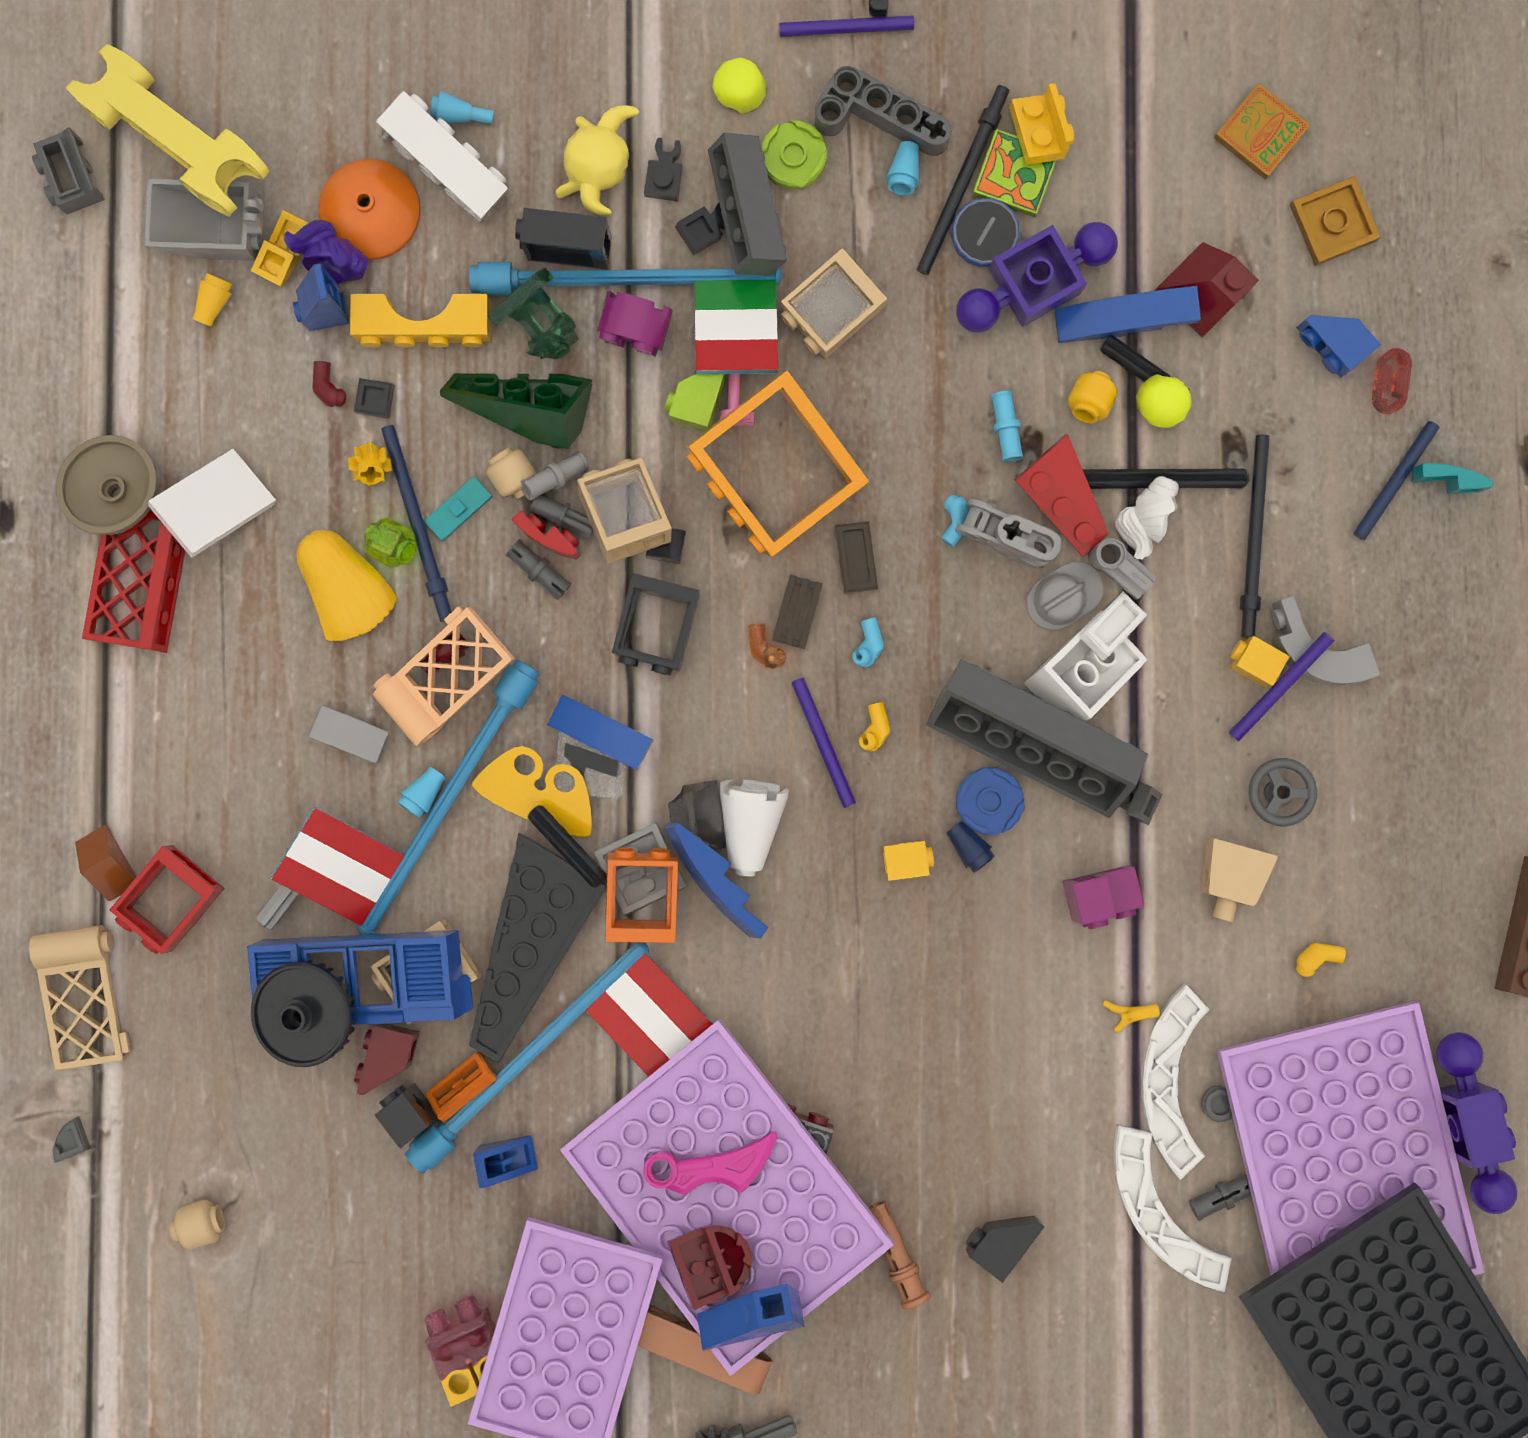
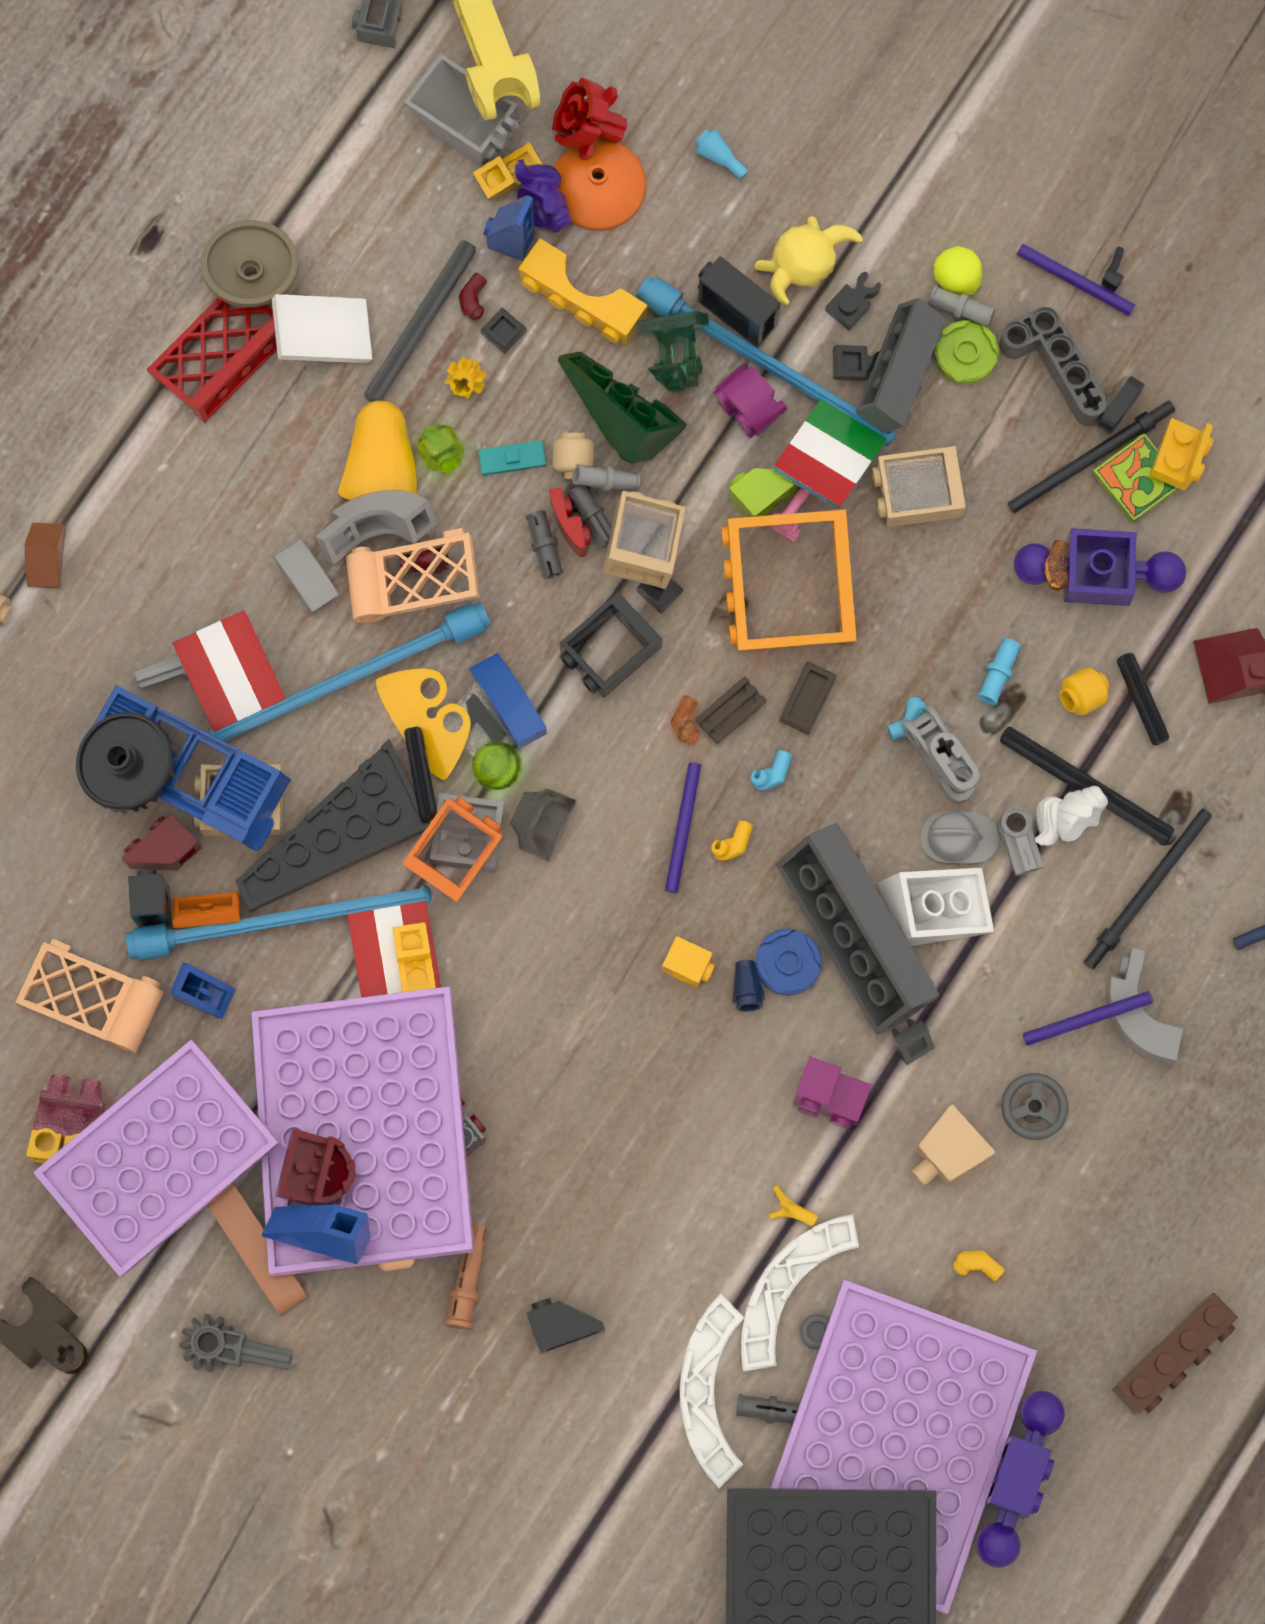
camera: 30 degrees right, 10 degrees down
red window [109,845,225,954] -> none
yellow cone [192,273,233,327] -> none
white wedge [376,91,508,223] -> none
dark blue bar [381,425,452,622] -> none
medium azure cone [398,766,446,818] -> none
dark pink piece [643,1131,777,1195] -> none
blue slope [664,822,768,939] -> none
white cone [720,780,789,876] -> none
medium azure cone [886,141,919,196] -> none
black tile [952,198,1020,267] -> none
red wing [1014,434,1108,556] -> none
blue slope [1055,286,1201,343] -> none
white tile [1079,591,1147,661] -> none
neon yellow hair [1136,374,1192,428] -> none
yellow brick [1229,636,1290,688] -> none
none -> light nougat piece [15,939,164,1054]
none -> light grey arch [316,490,437,565]
none -> dark grey axle [364,240,476,402]
none -> yellow slope [392,922,436,992]
none -> clear neon green hair [472,741,523,791]
none -> red piece [552,78,627,160]
none -> light grey pin [928,285,996,327]
none -> clear orange arm [1044,540,1069,591]
none -> black beam [1097,376,1145,434]

